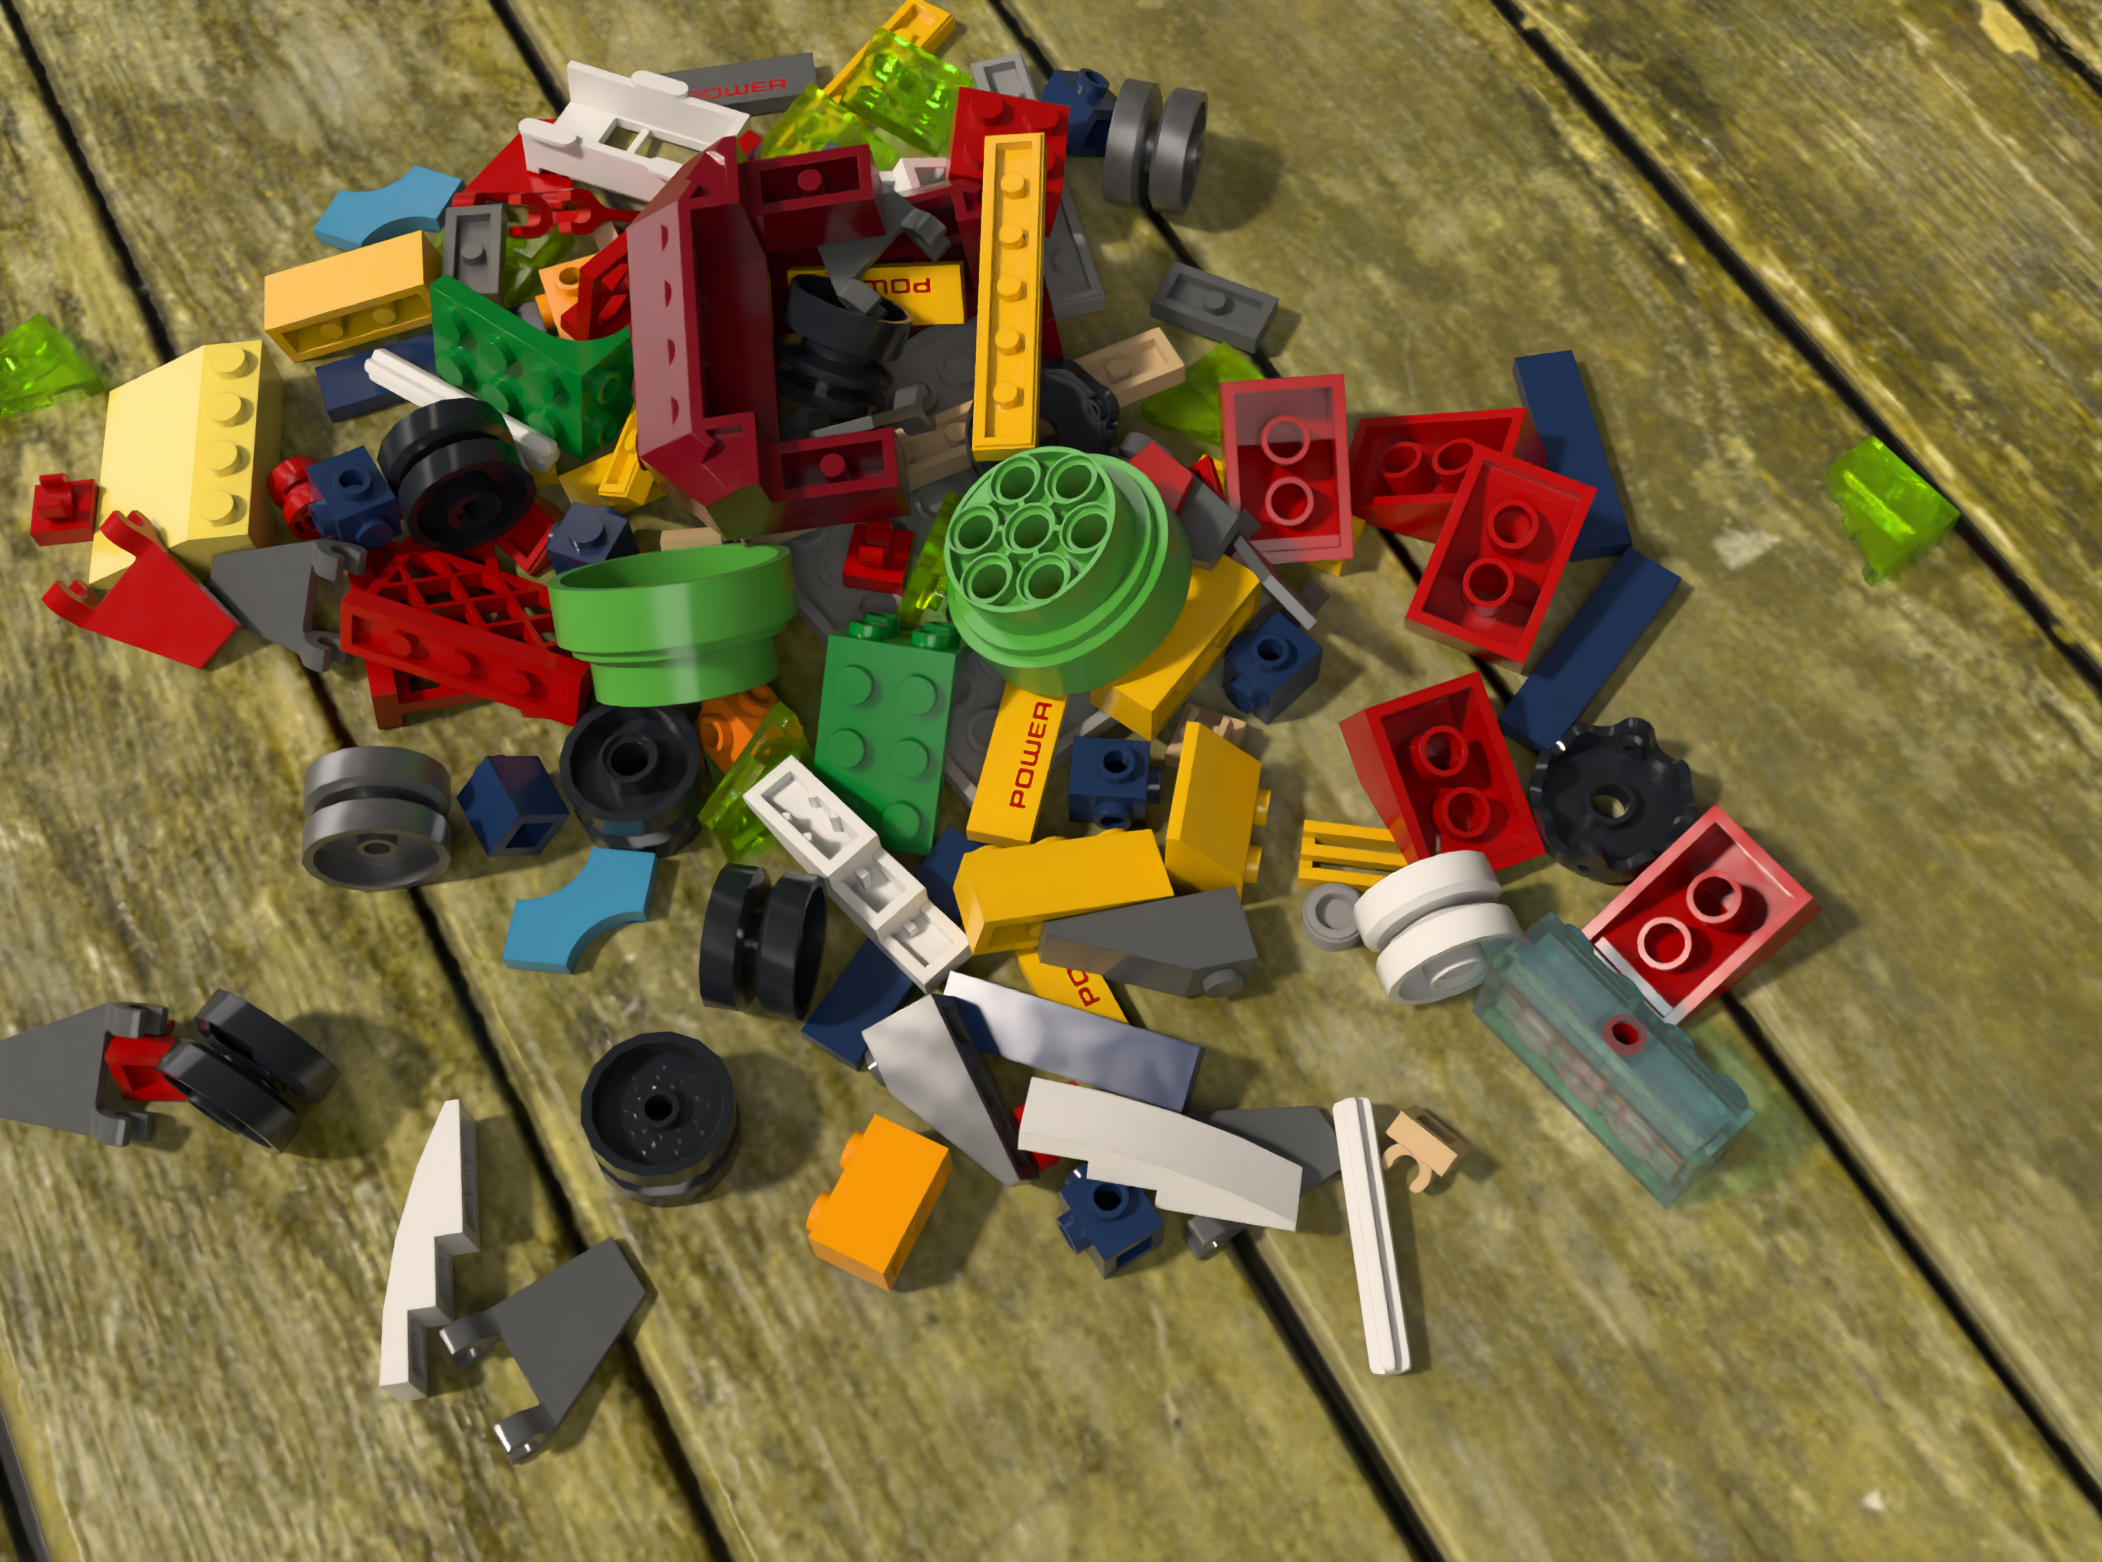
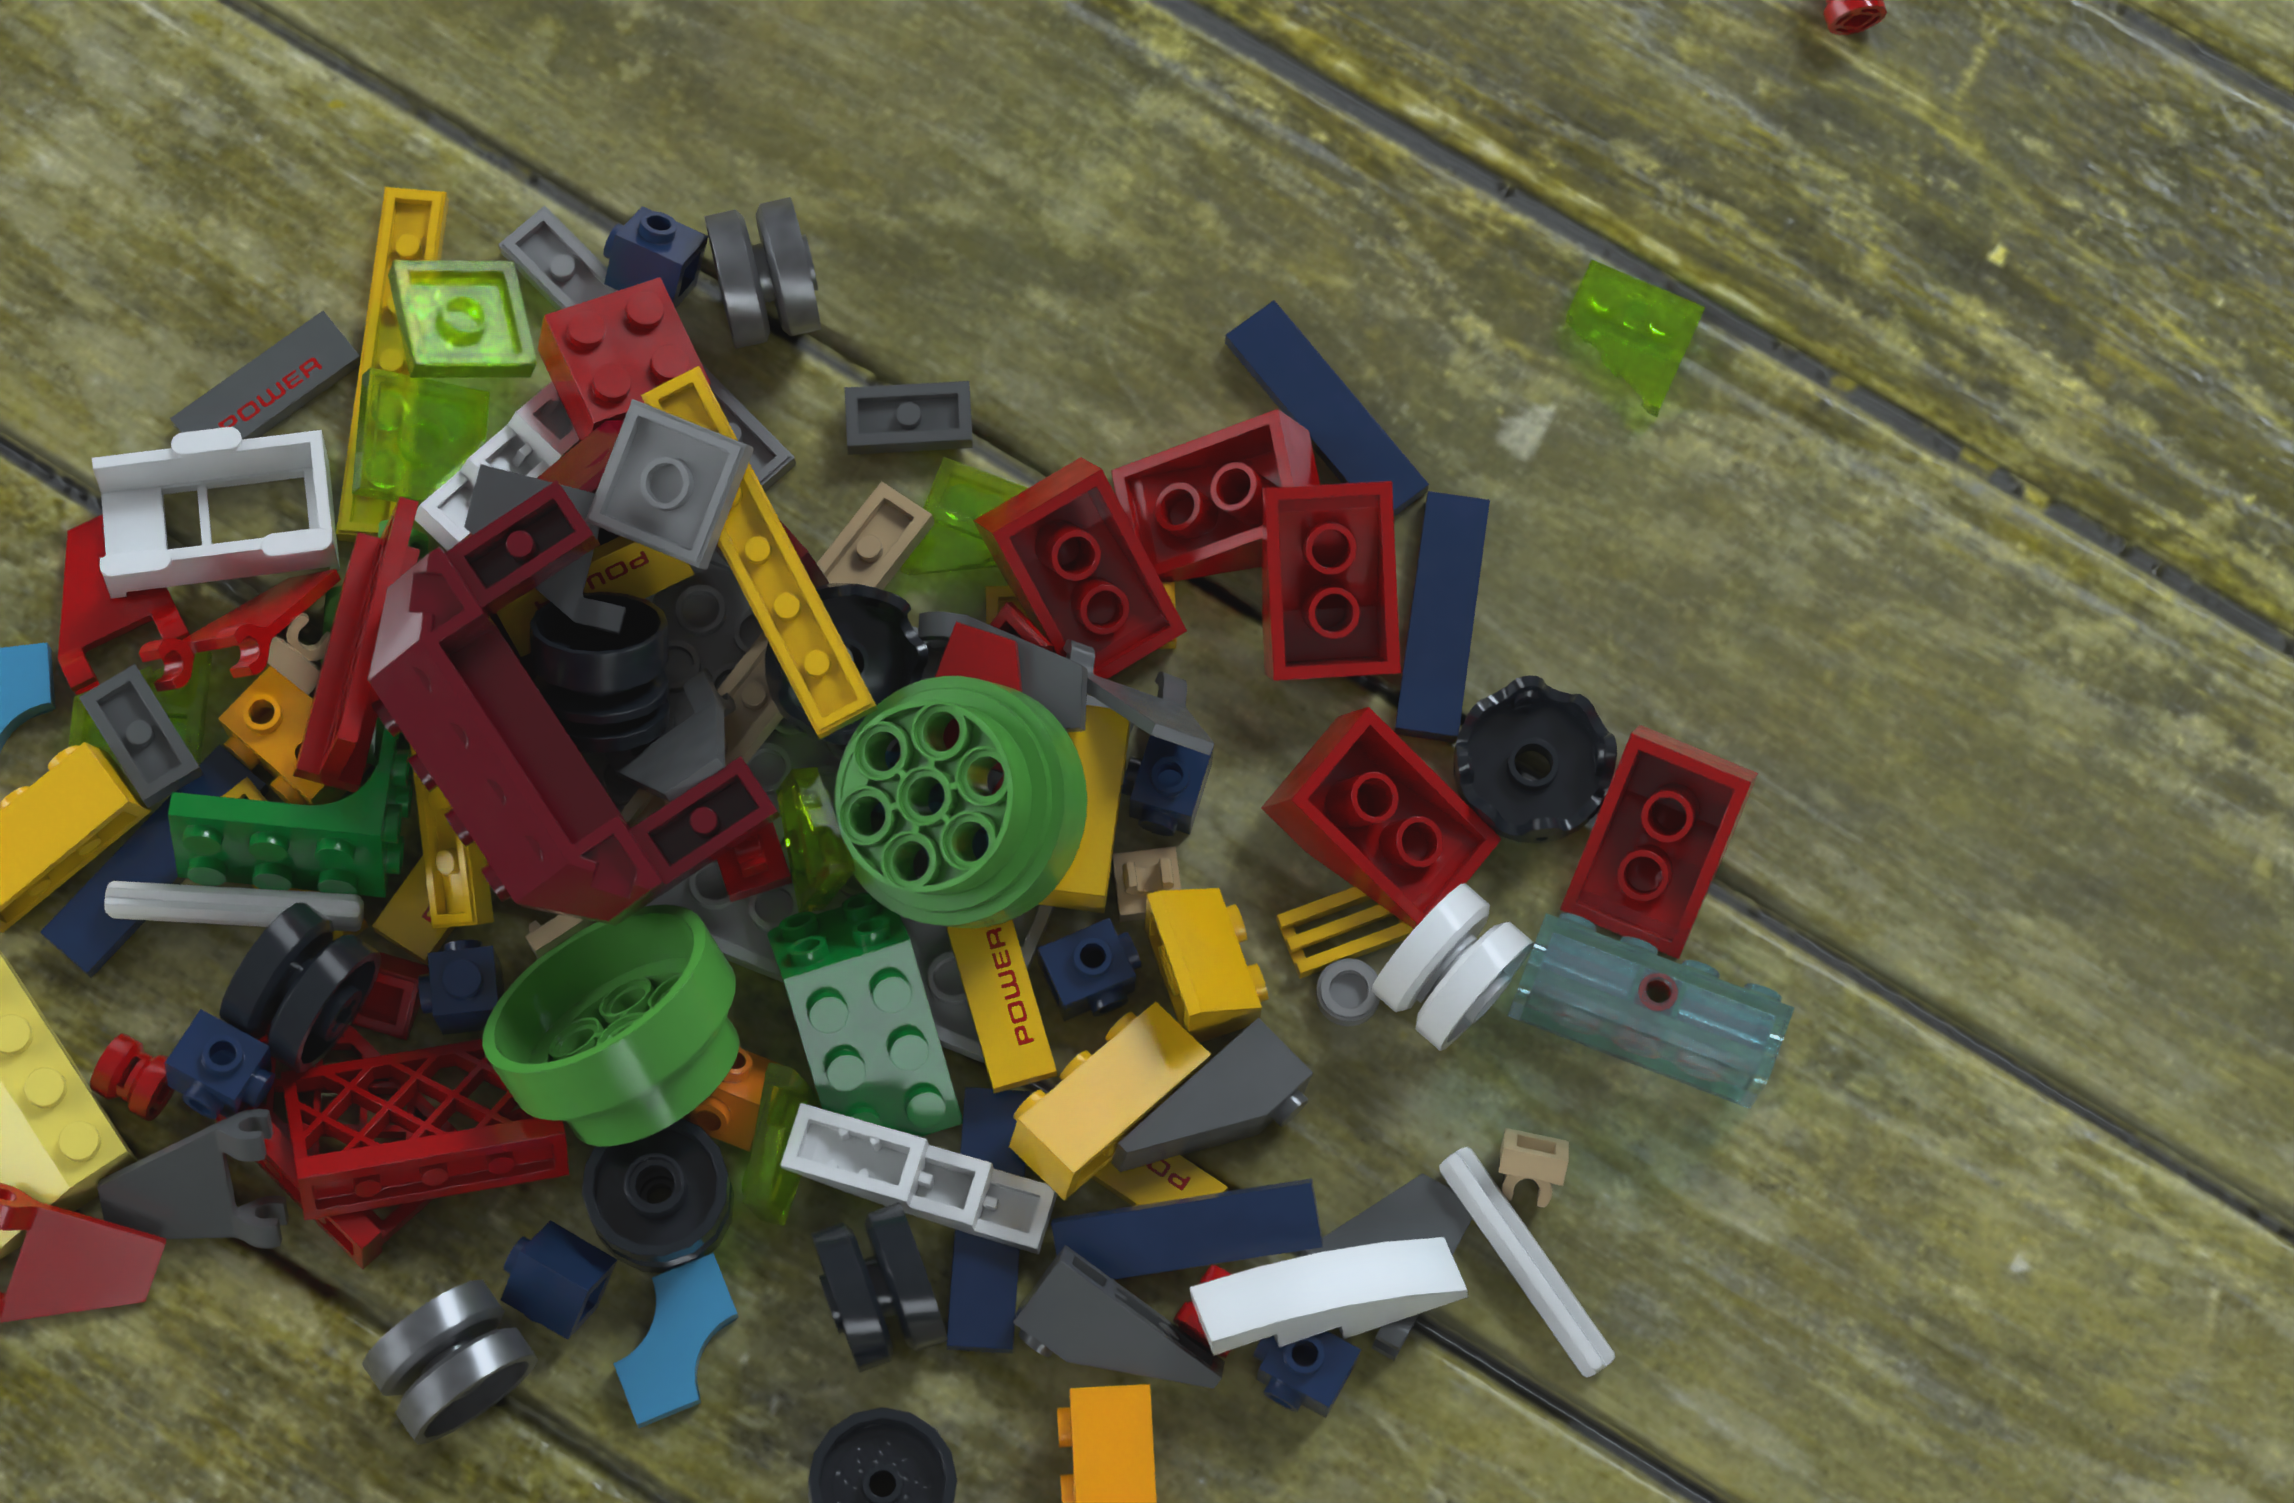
camera: 35 degrees left, 10 degrees up
none -> light grey tile [585,399,754,570]

